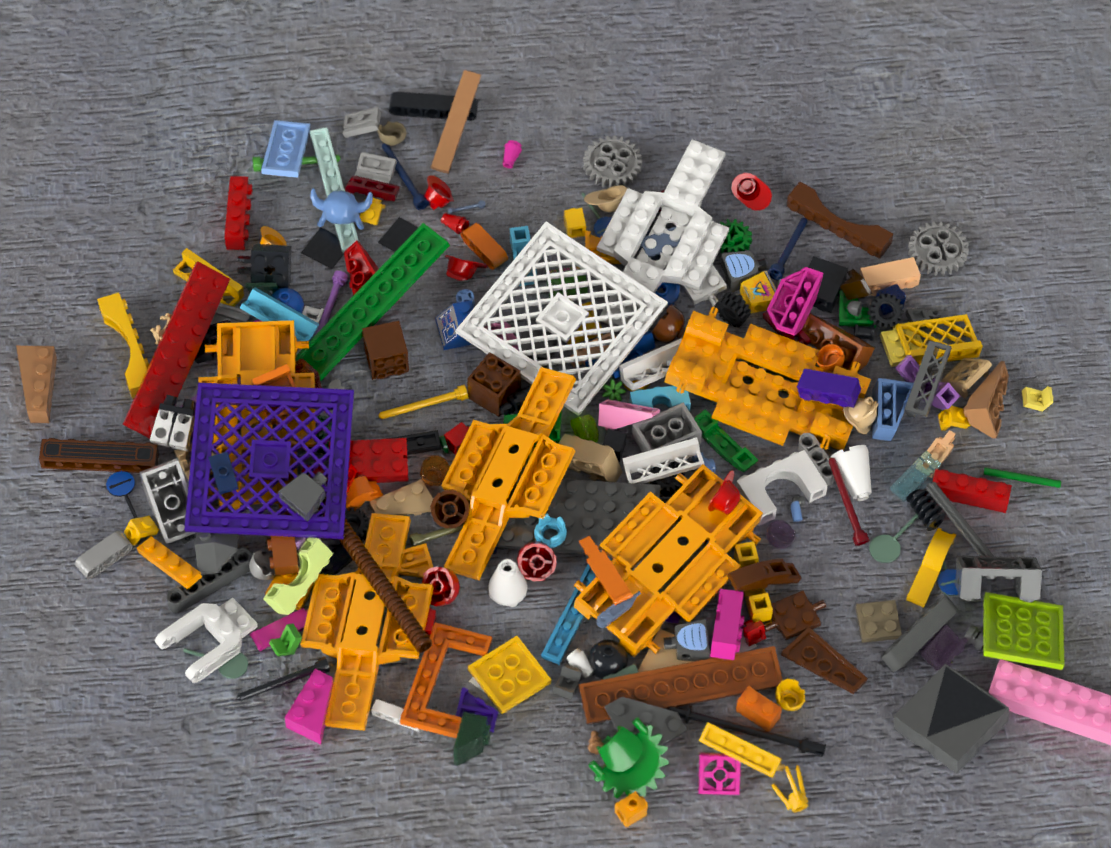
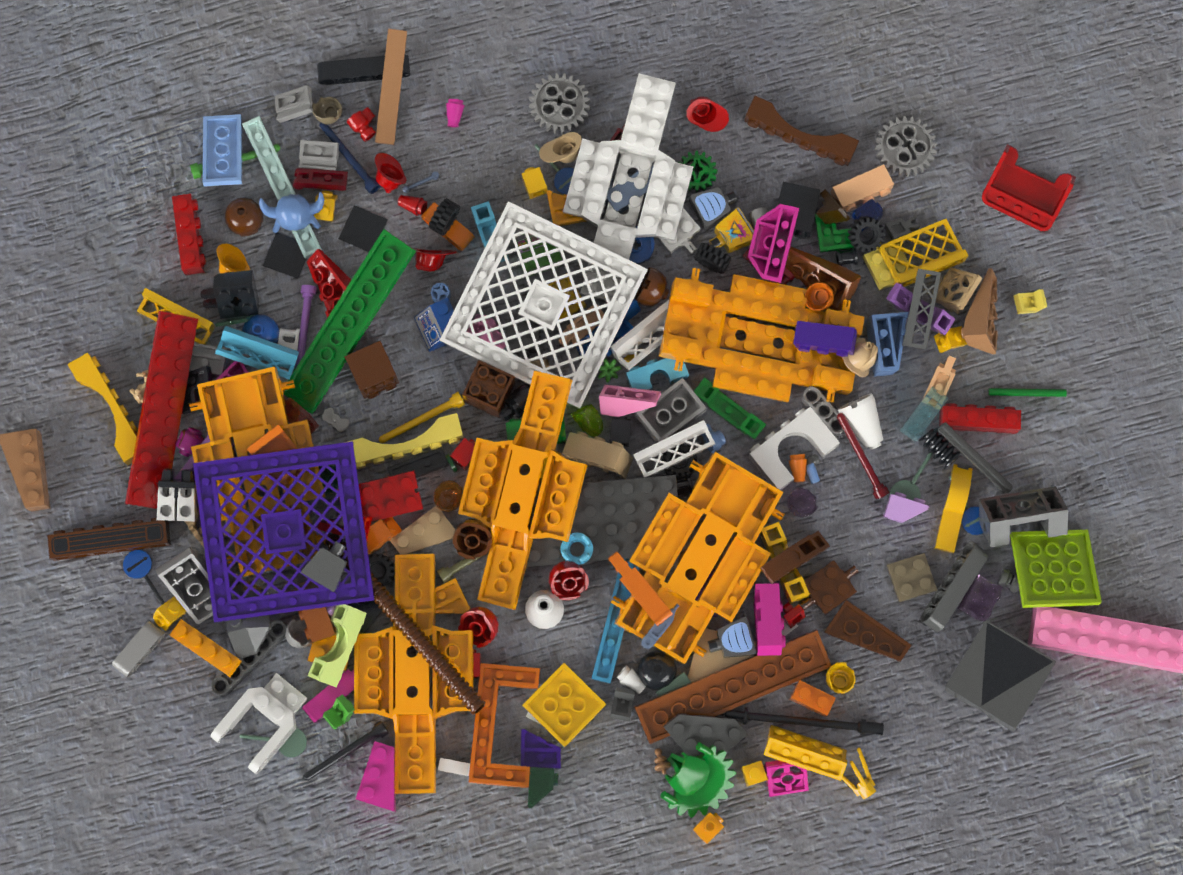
camera: 10 degrees left, 20 degrees up
dark blue plate [208,452,238,495] -> none
red piece [708,470,740,514] -> none
dark blue piece [768,218,807,280] -> none
dark grey hinge [847,301,862,316] -> none
none -> magenta head [176,427,204,457]
none -> reddish brown cylinder [225,197,264,237]
none -> red piece [347,107,376,142]
none -> light yellow arch [347,413,464,469]
none -> black tyre [429,198,460,236]
none -> yellow brick [741,761,768,787]
none -> orange cone [788,454,807,482]
none -> lavender slope [883,492,929,523]
none -> red windscreen [982,144,1076,231]

